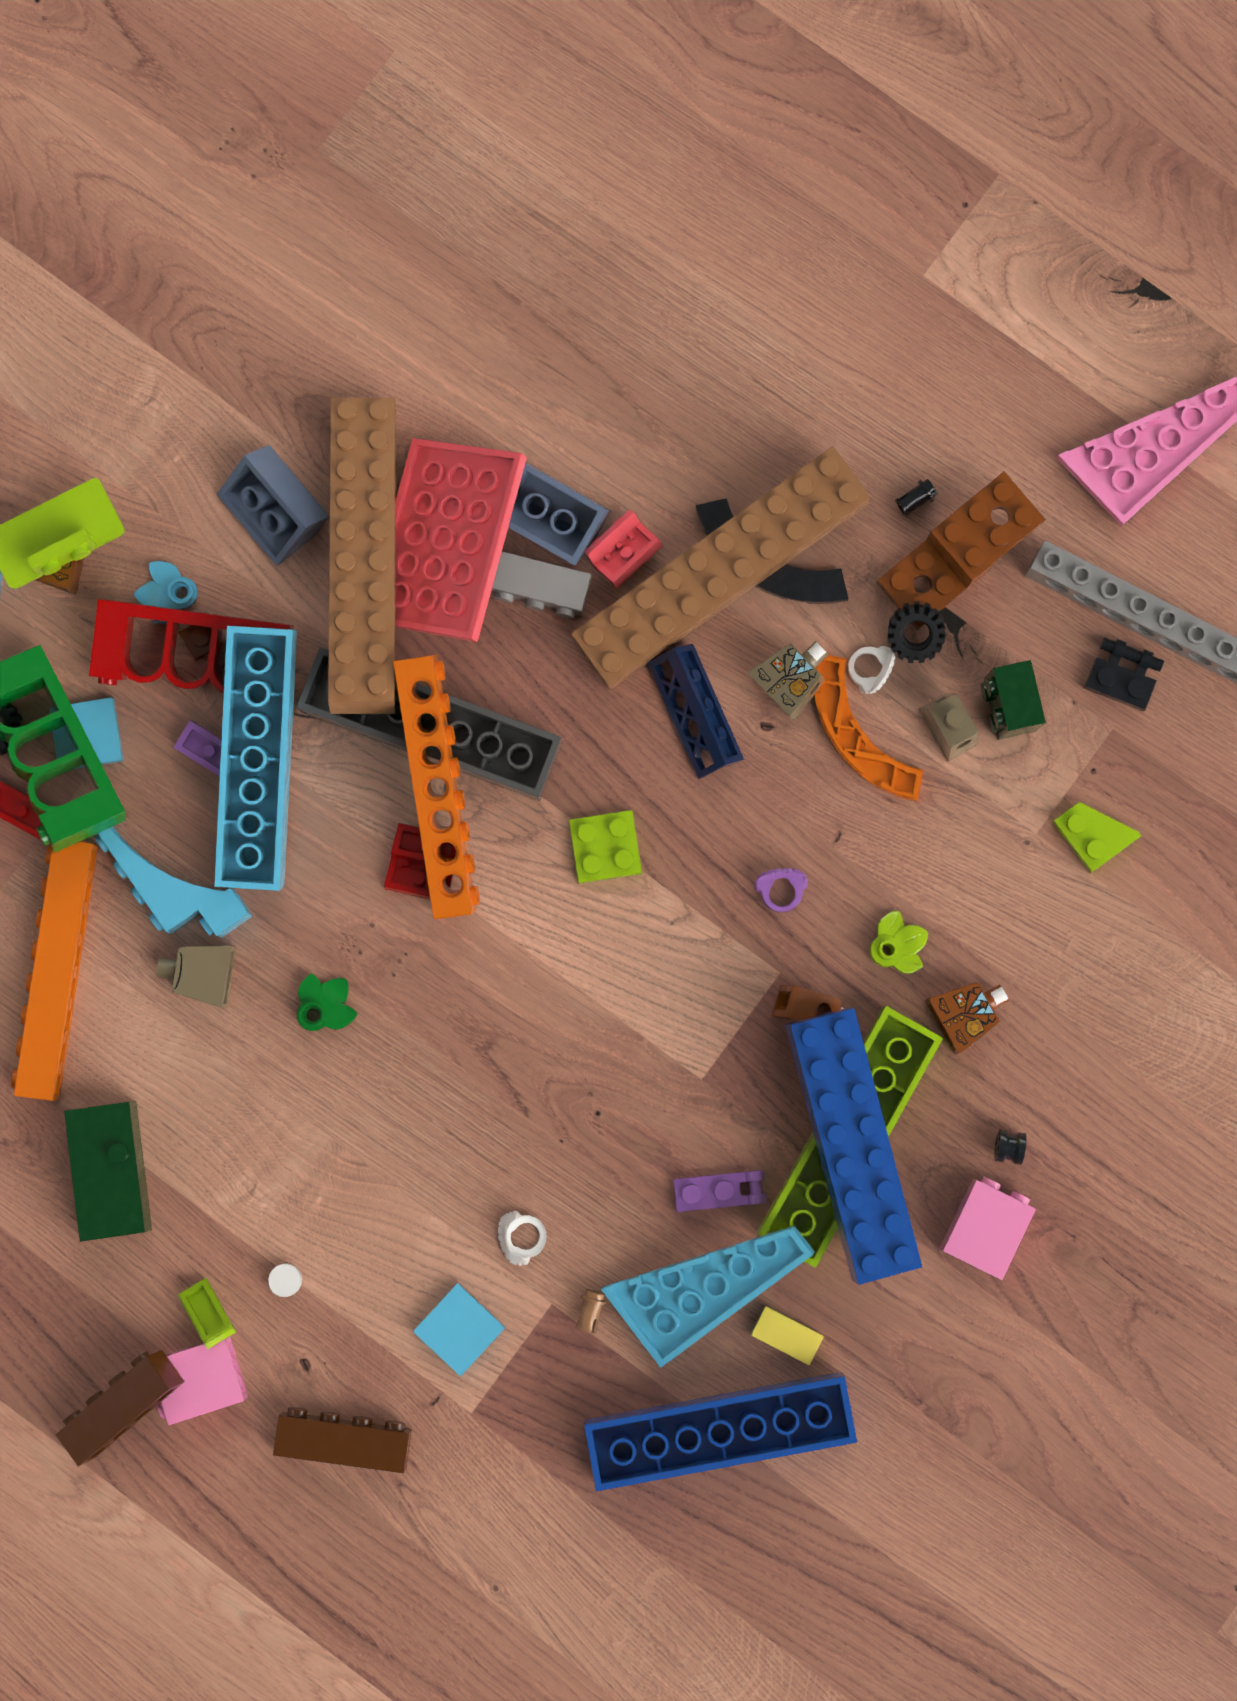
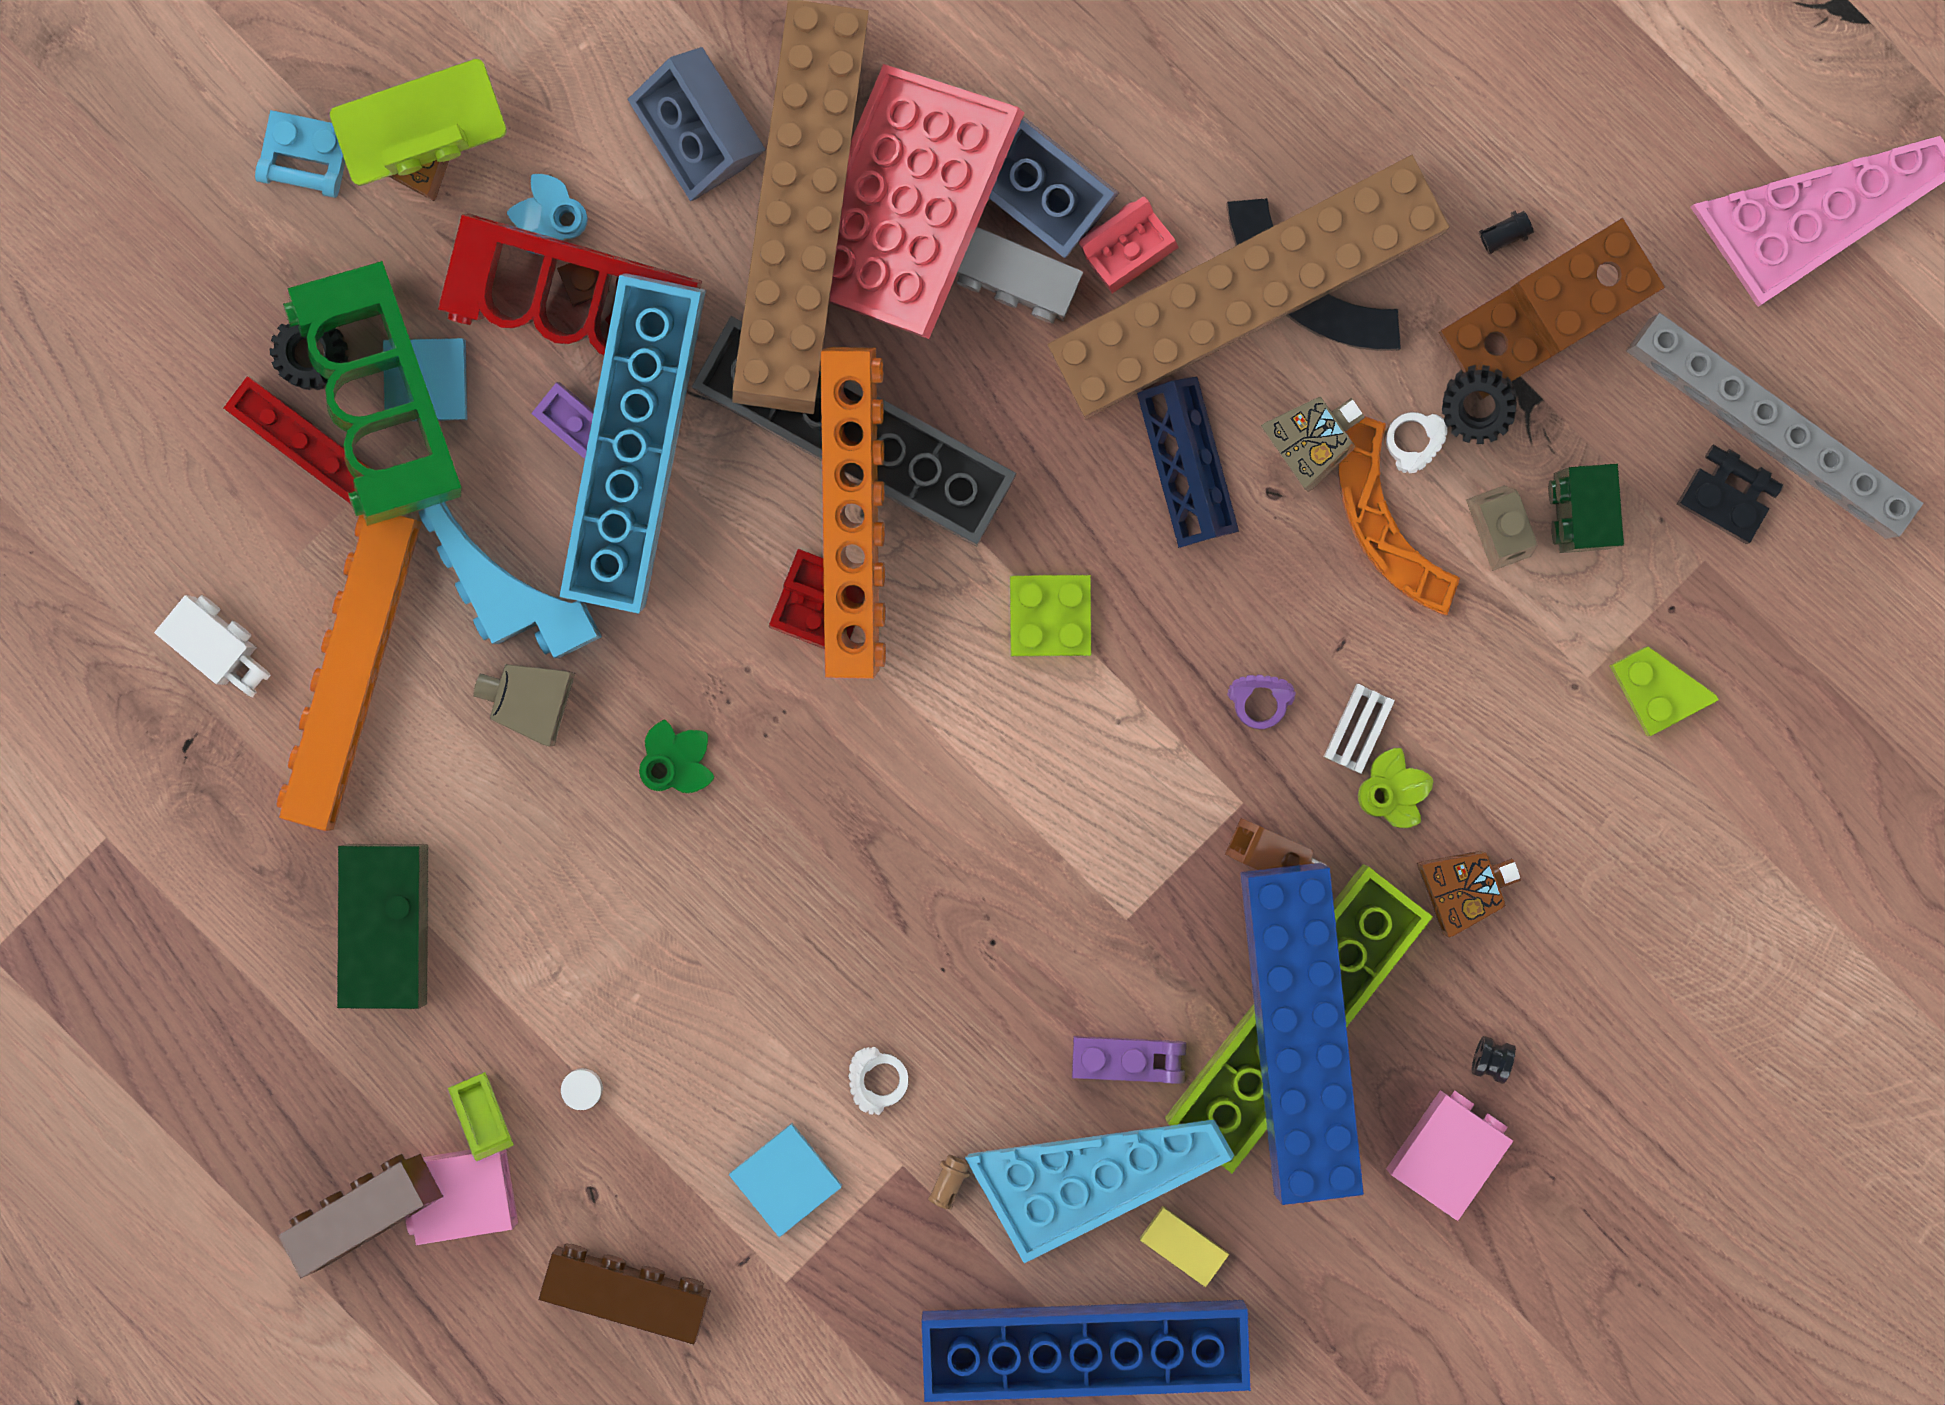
camera: 10 degrees right, 5 degrees up
none -> white tile [1323,684,1395,774]

